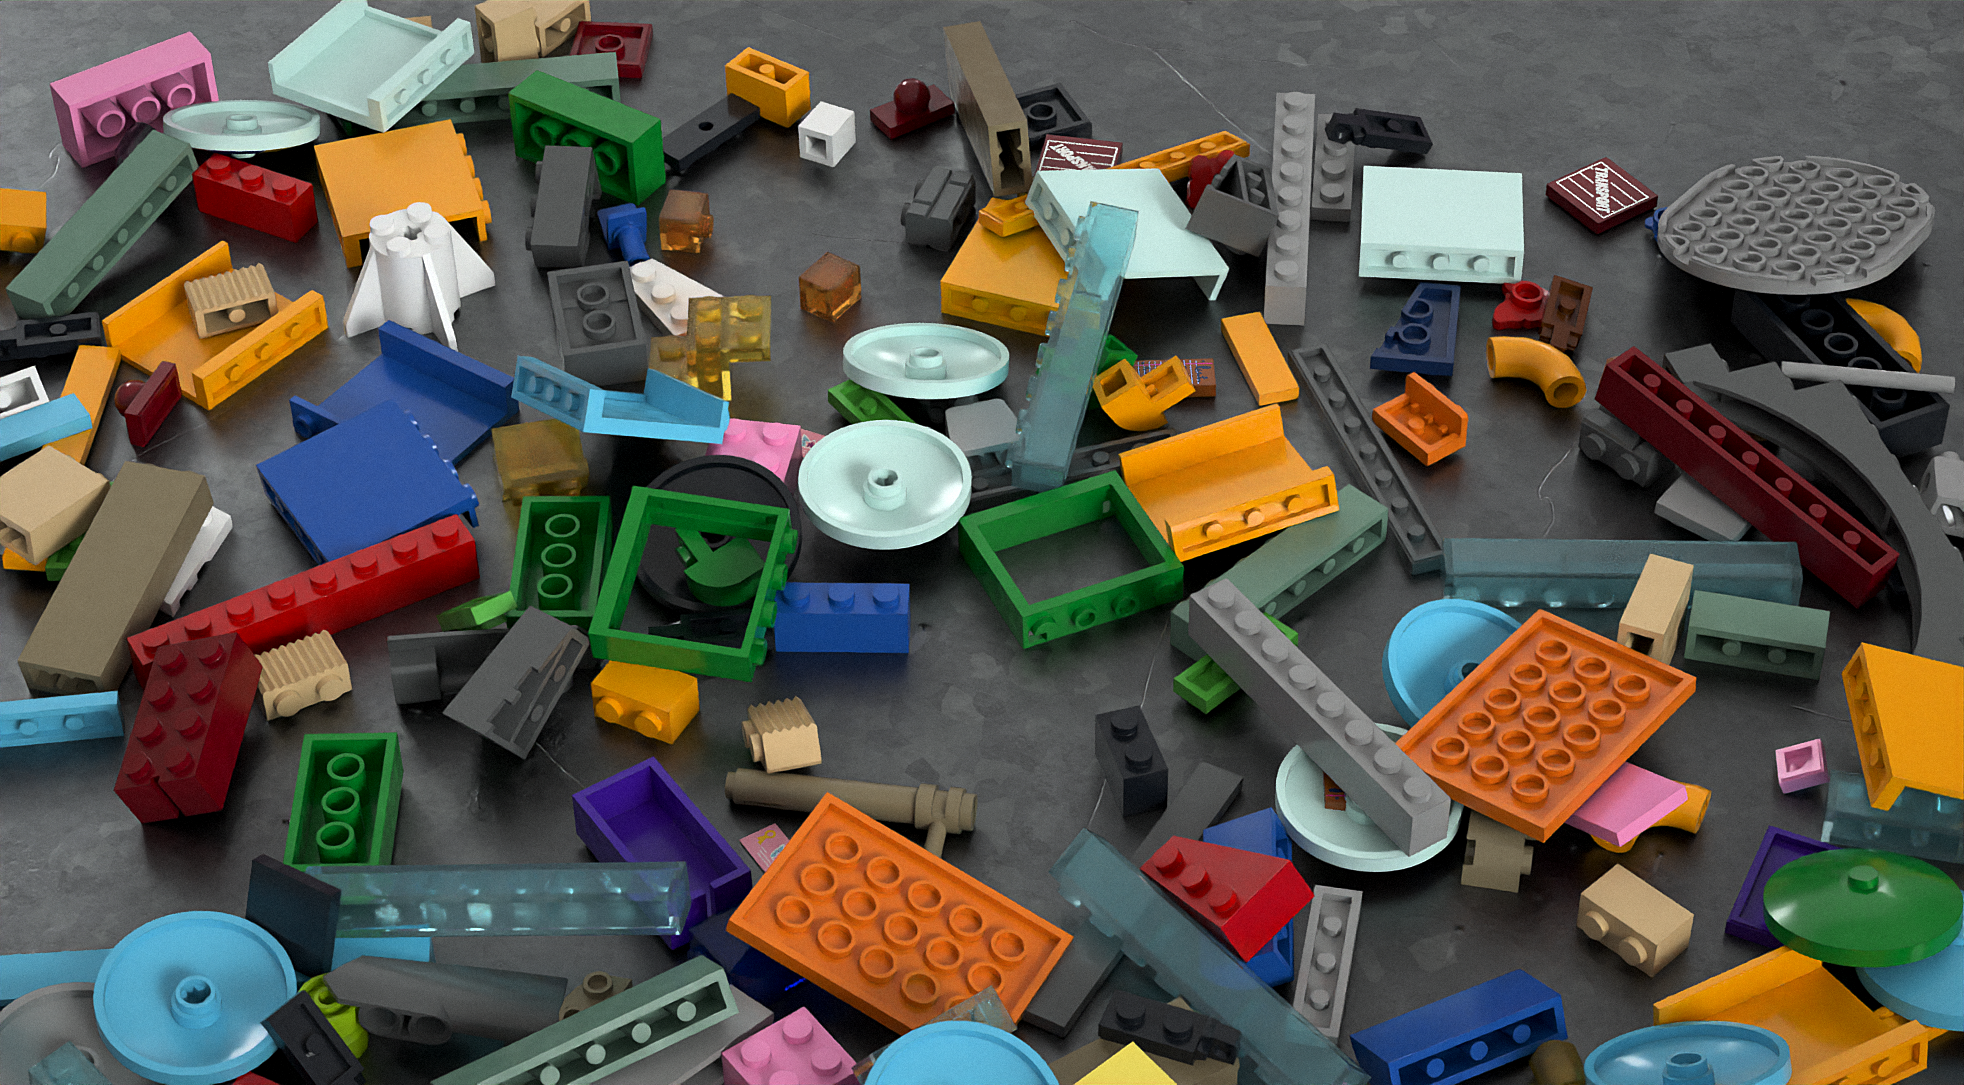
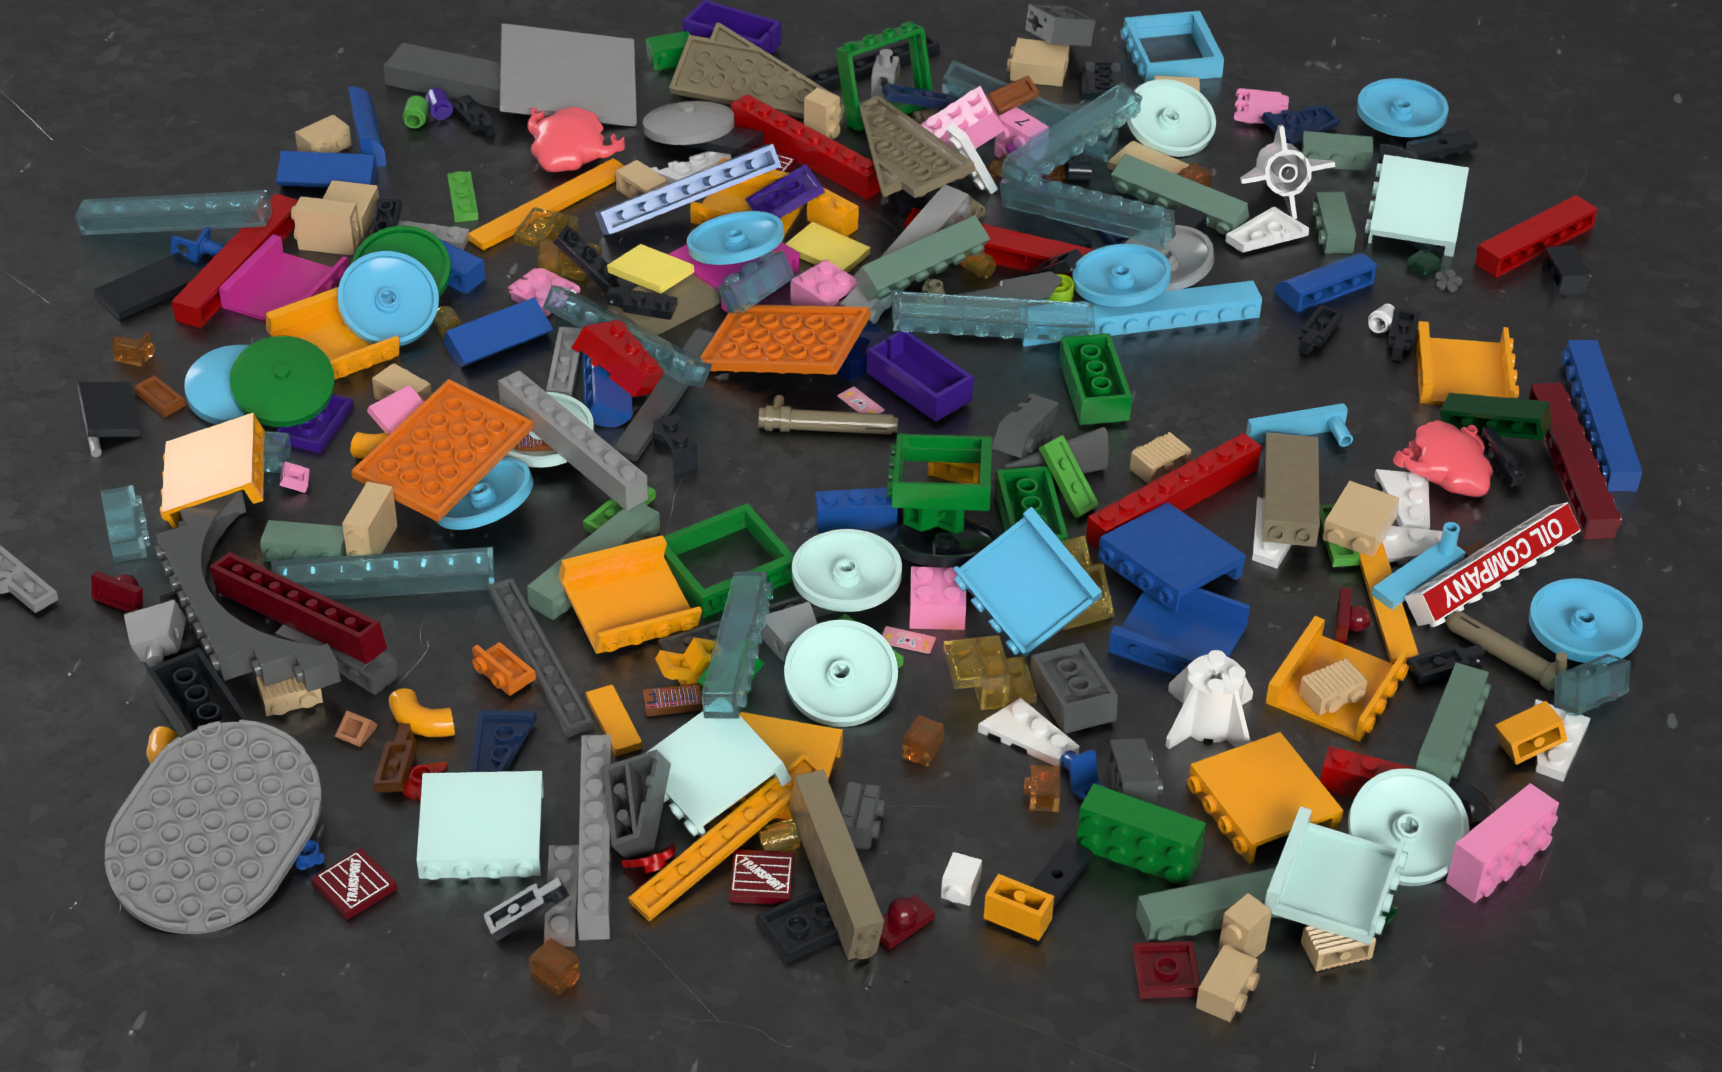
camera: 170 degrees right, 0 degrees up
dark red piece [113,632,263,824] -> none
black tile [245,854,342,978] -> none
tan brick [741,696,822,774] -> none
light grey bar [1781,361,1955,394] -> none
none -> clear orange brick [529,938,580,995]

